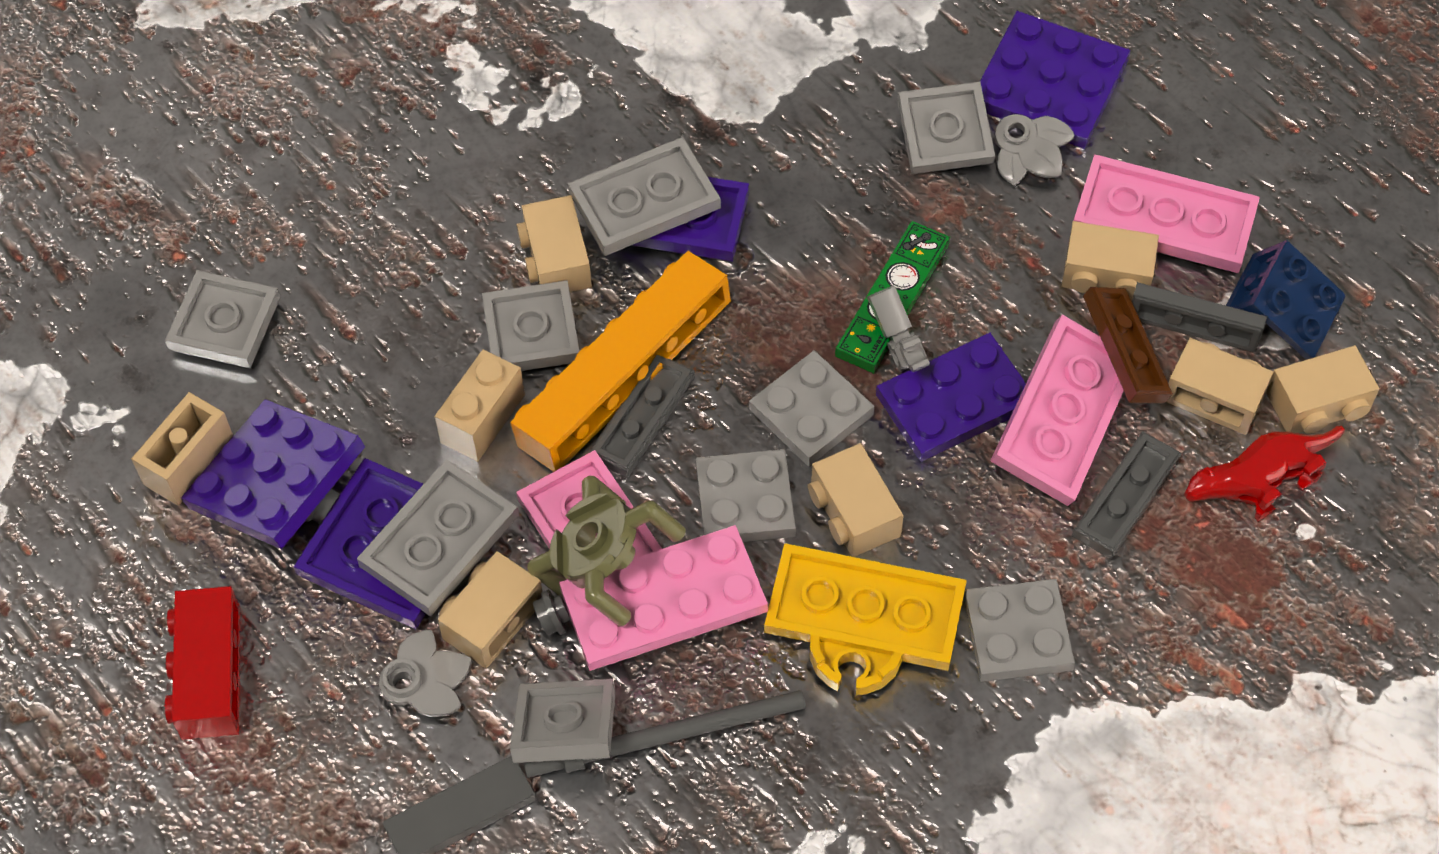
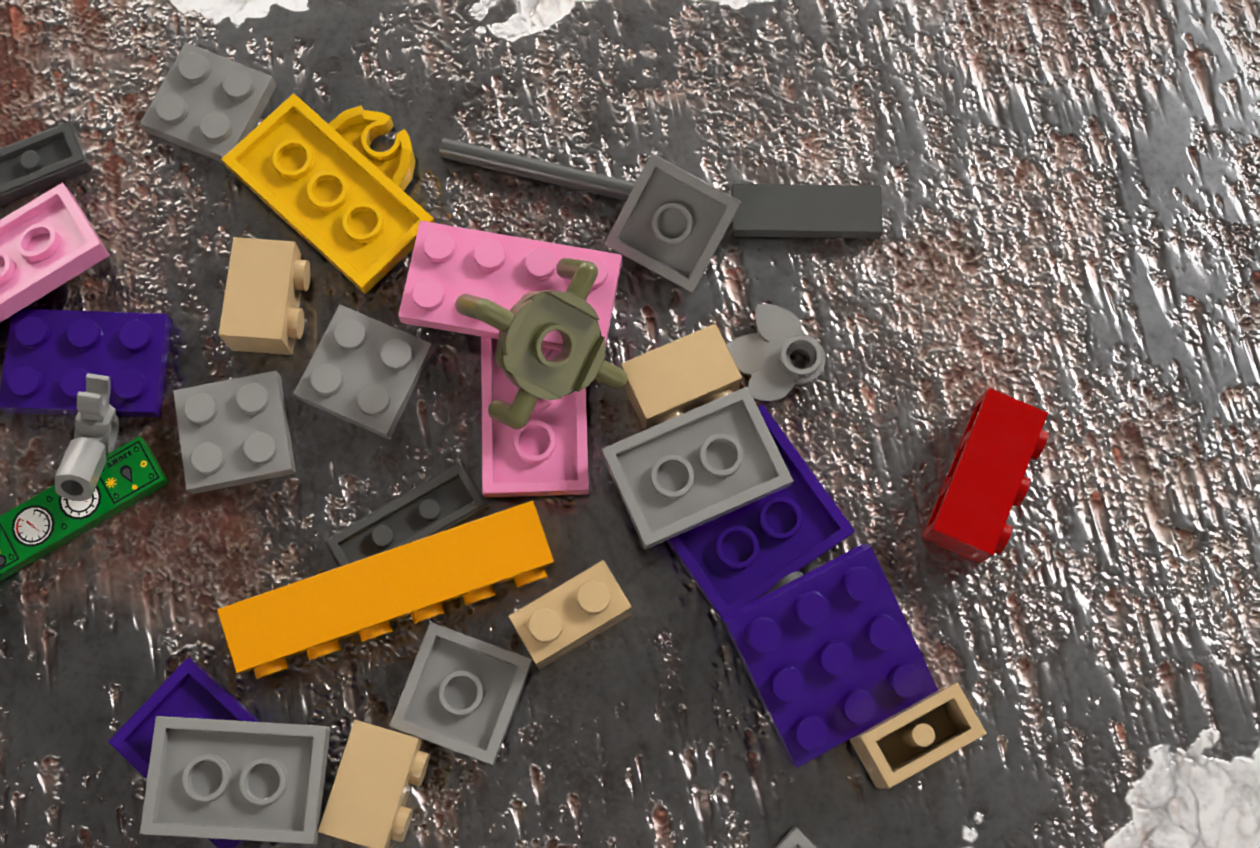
camera: 155 degrees left, 15 degrees up
dark grey plate [533,589,571,636] -> none

